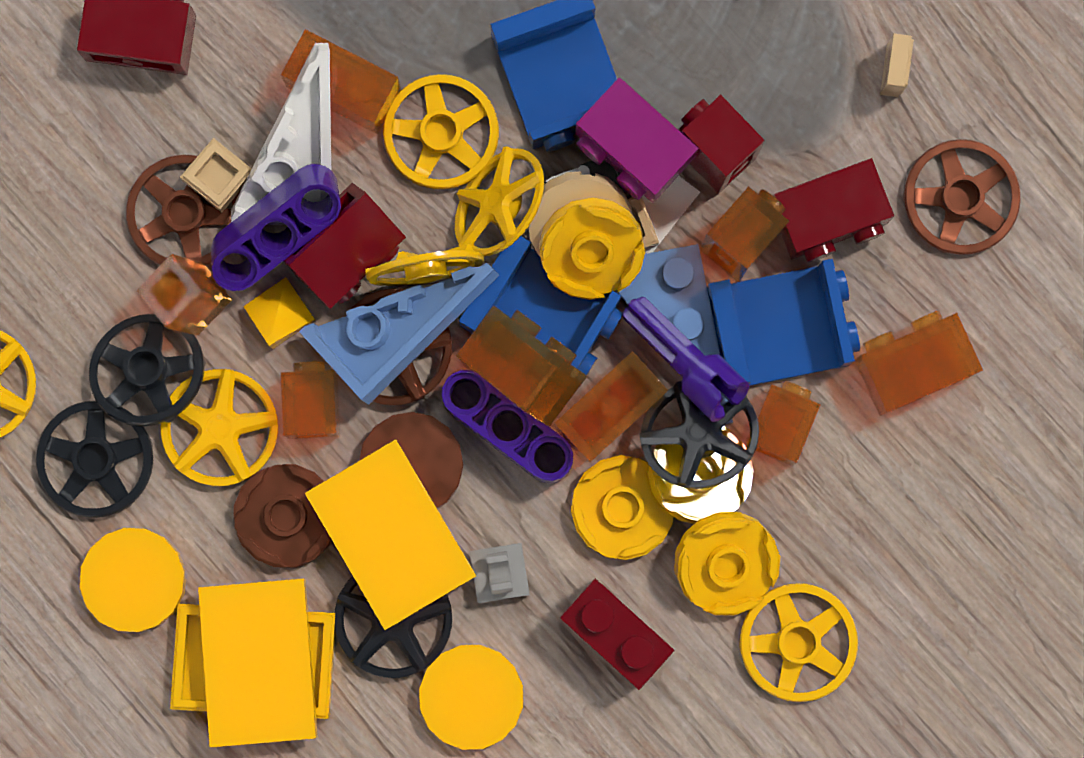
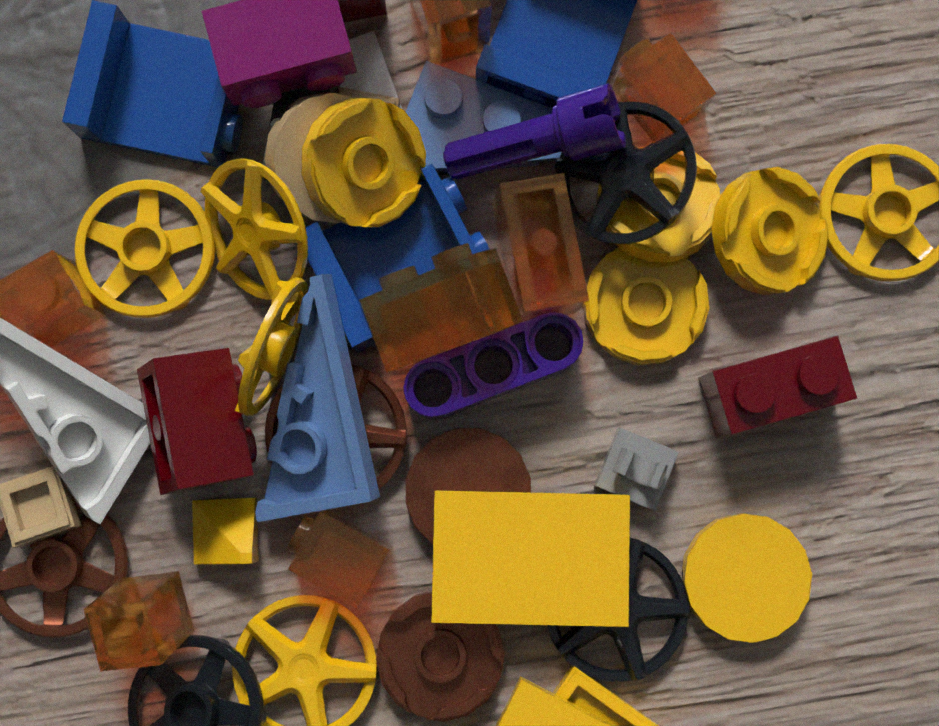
camera: 60 degrees left, 0 degrees up
dark purple beam [211,164,341,291] -> none

